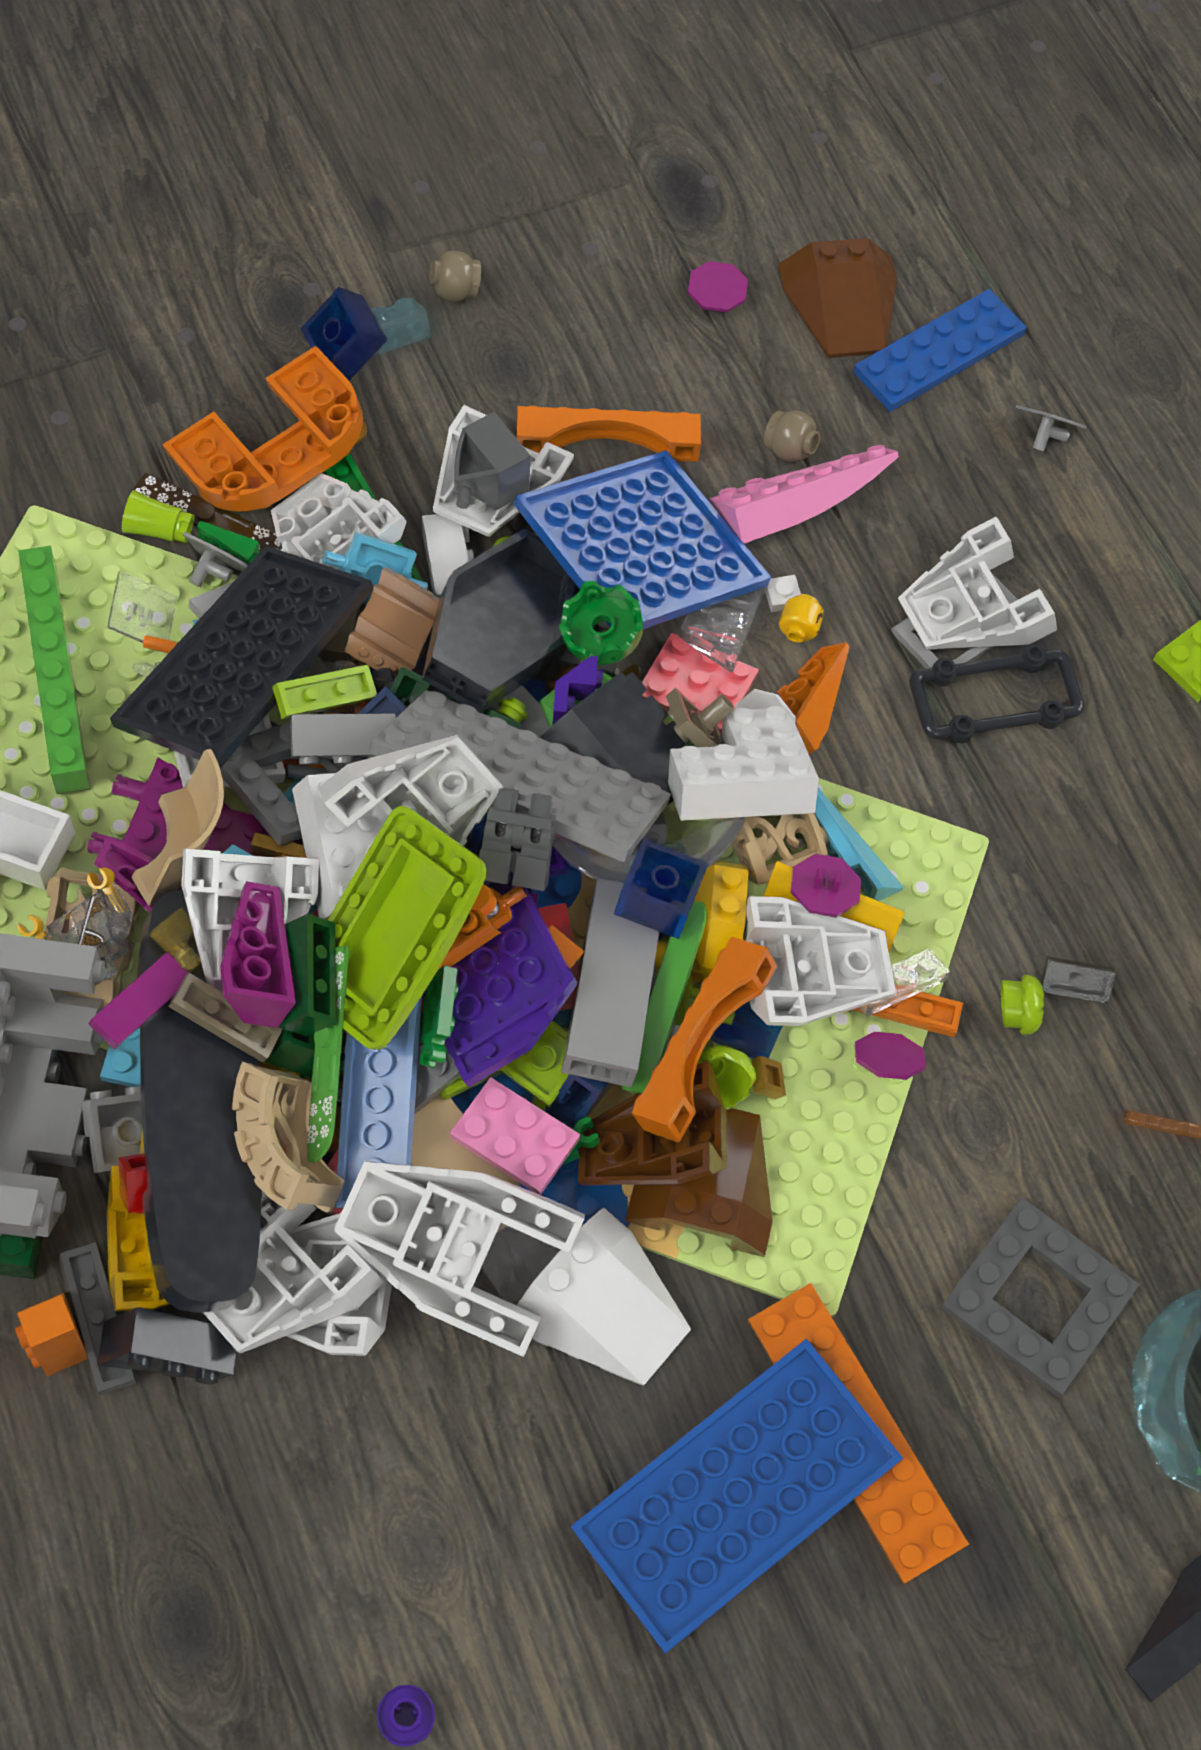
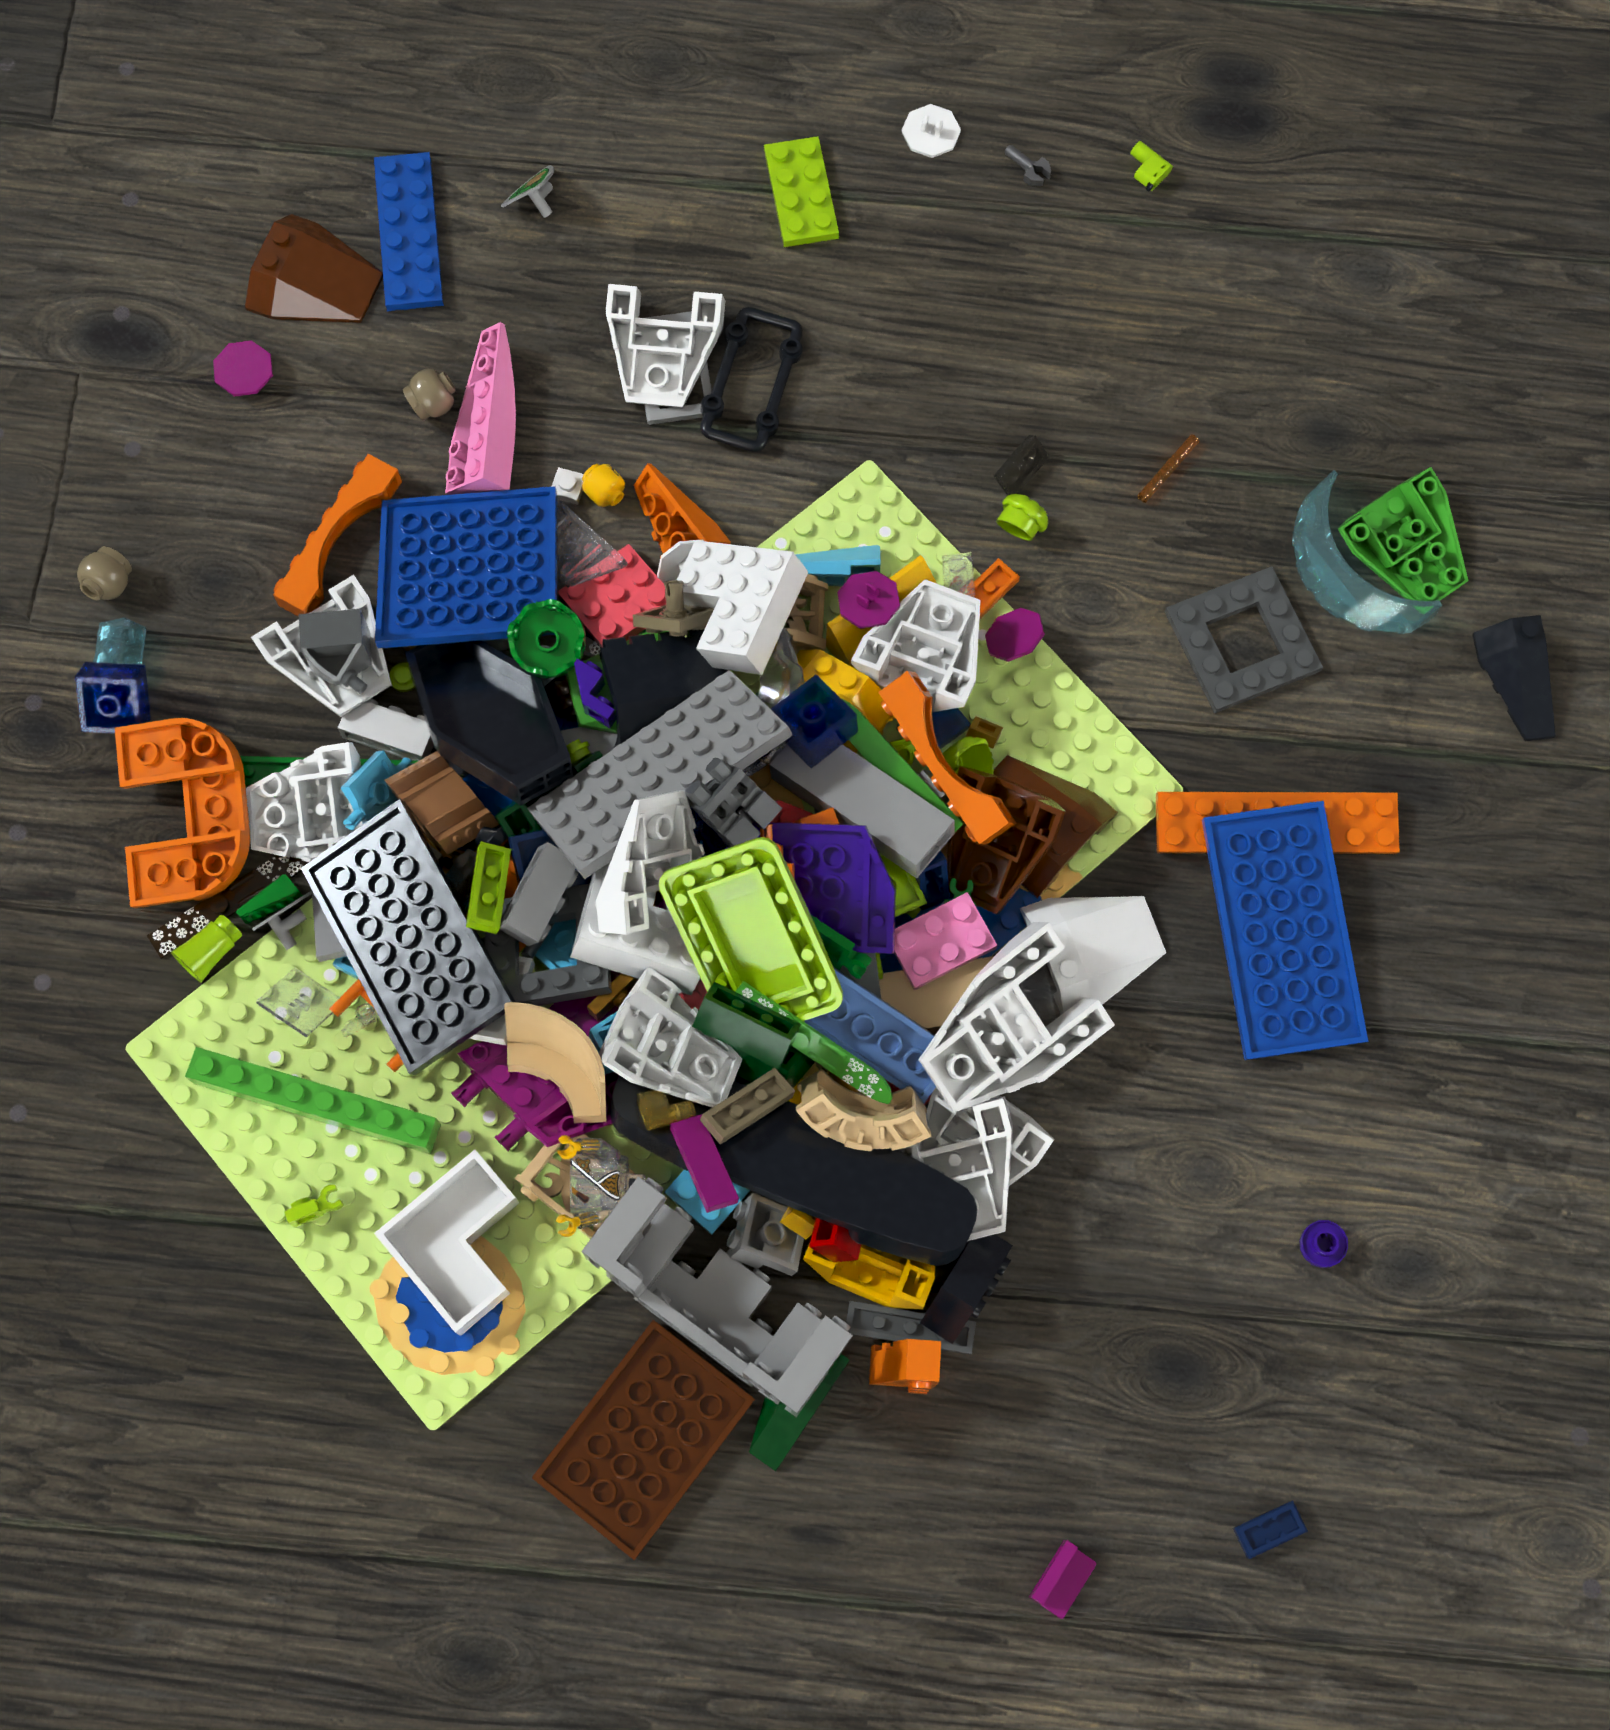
camera: 55 degrees left, 10 degrees up
magenta wedge [220,881,296,1028] -> none

